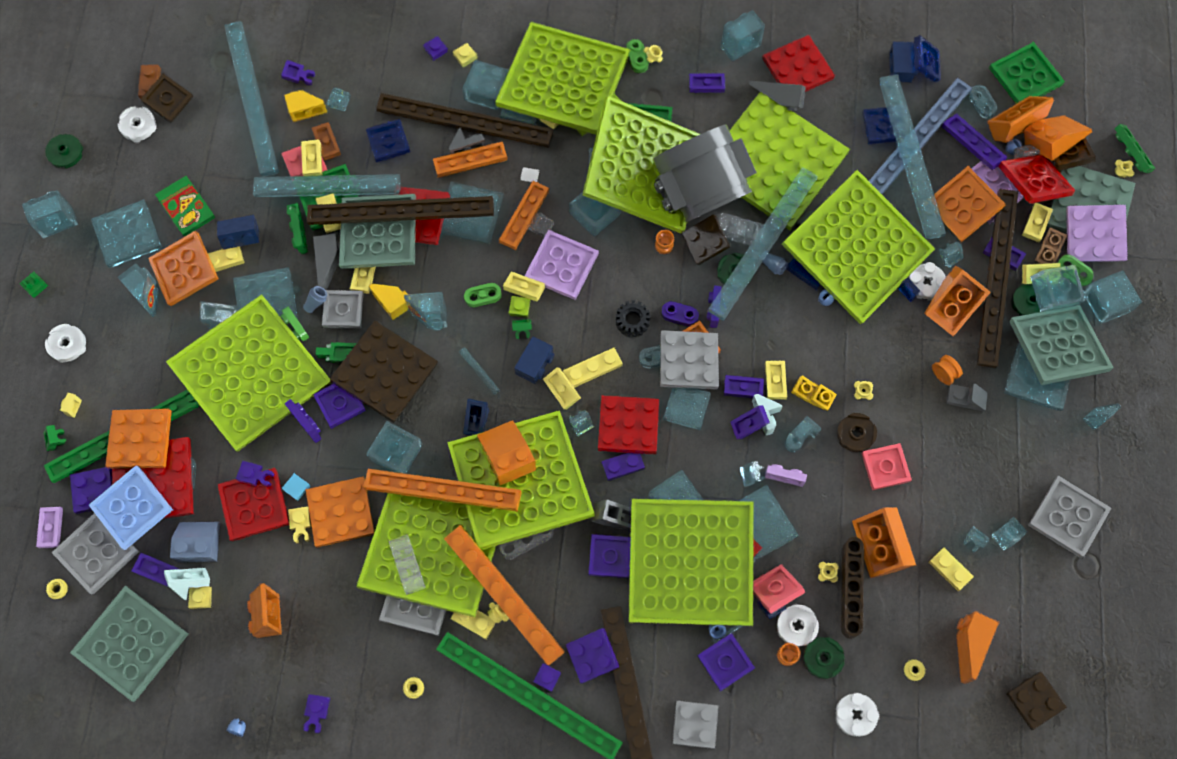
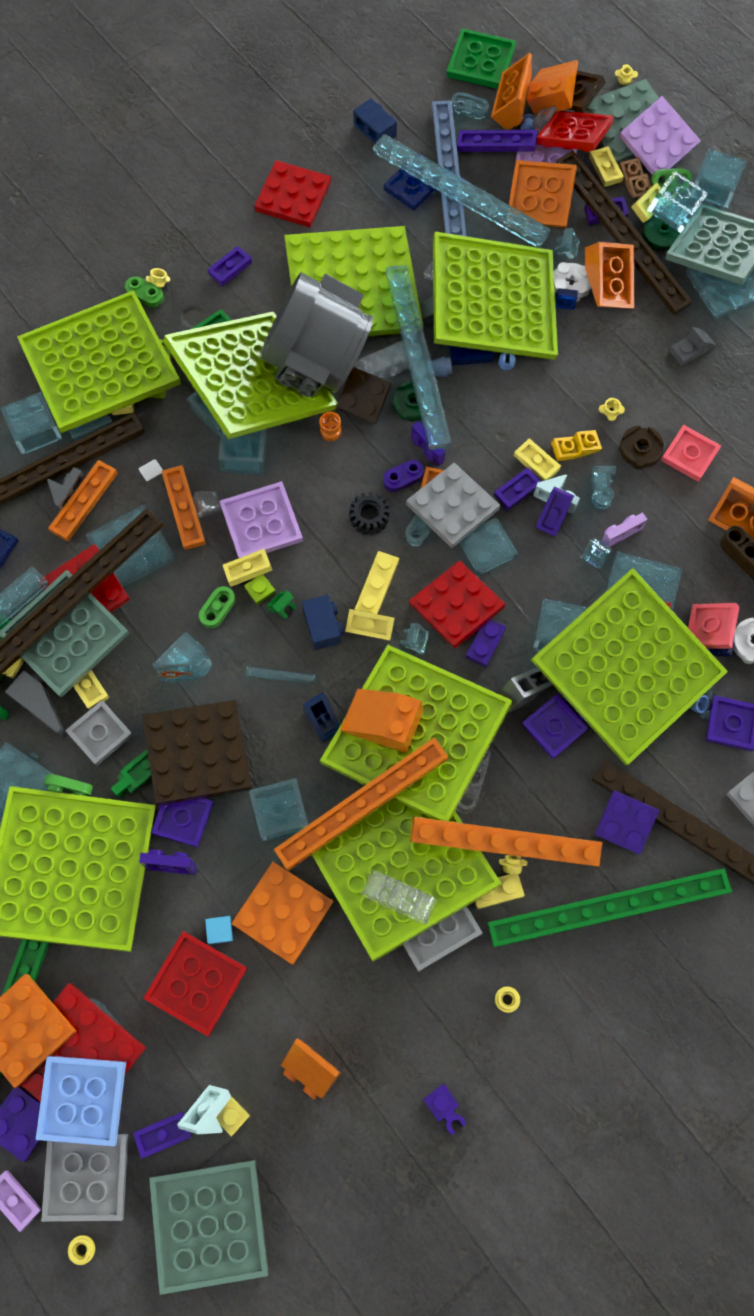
camera: 45 degrees left, 0 degrees up
sand blue slope [170,522,220,562] -> none
medium blue hinge [227,719,246,736] -> none
dark purple plate [236,461,275,487] -> none
light yellow plate [288,507,311,543] -> none
sand blue cone [303,286,327,313] -> none
yellow slope [369,284,411,320] -> none
dark purple plate [533,663,561,692] -> none
clear light blue brick [721,10,765,62] -> none
dark grey slope [749,81,806,111] -> none
light yellow plate [818,562,839,583] -> none
clear blue plate [913,35,941,83] -> none
orange wheel [932,355,963,385] -> none
green plate [1114,124,1156,173] -> none

